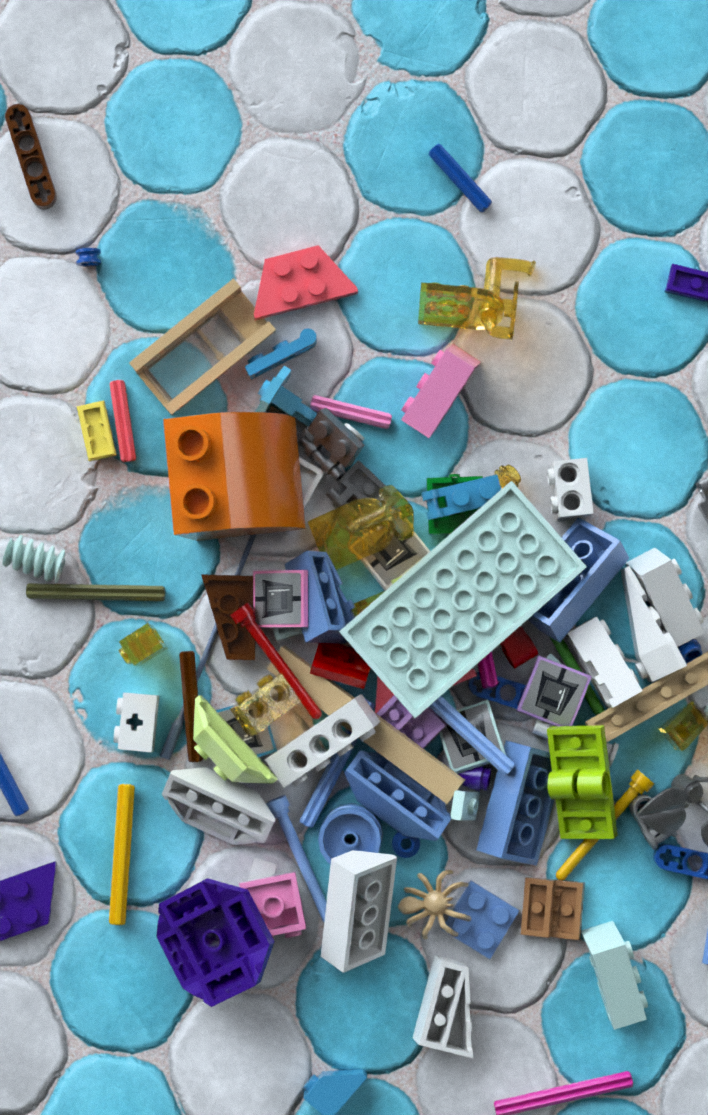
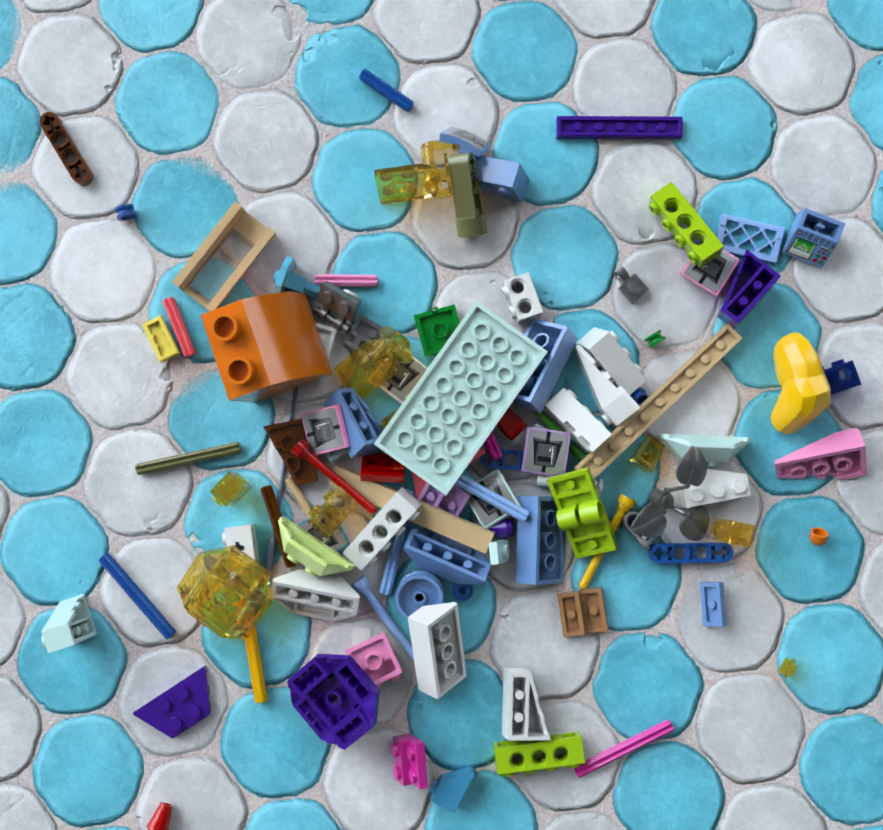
camera: 10 degrees left, 0 degrees up
light aqua piece [2,535,65,584] -> none
dark azure plate [245,328,317,380] -> none
coral wing [254,245,358,321] -> none
tan animal [398,870,471,940] -> none
bright pink wedge [401,344,481,438] -> none
dark azure plate [421,474,501,520] -> none
medium blue plate [441,880,519,959] -> none
clear yellow plate [494,464,521,488] -> none
light aqua wedge [581,921,648,1030] -> none
none -> clear yellow piece [177,545,273,639]
none -> tan bar [285,476,315,519]
none -> dark pink plate [391,733,428,789]
none -> slope [439,127,490,157]
none -> olive beam [448,152,487,238]
none -> medium blue wedge [475,156,529,203]
none -> lime brick [493,731,585,777]

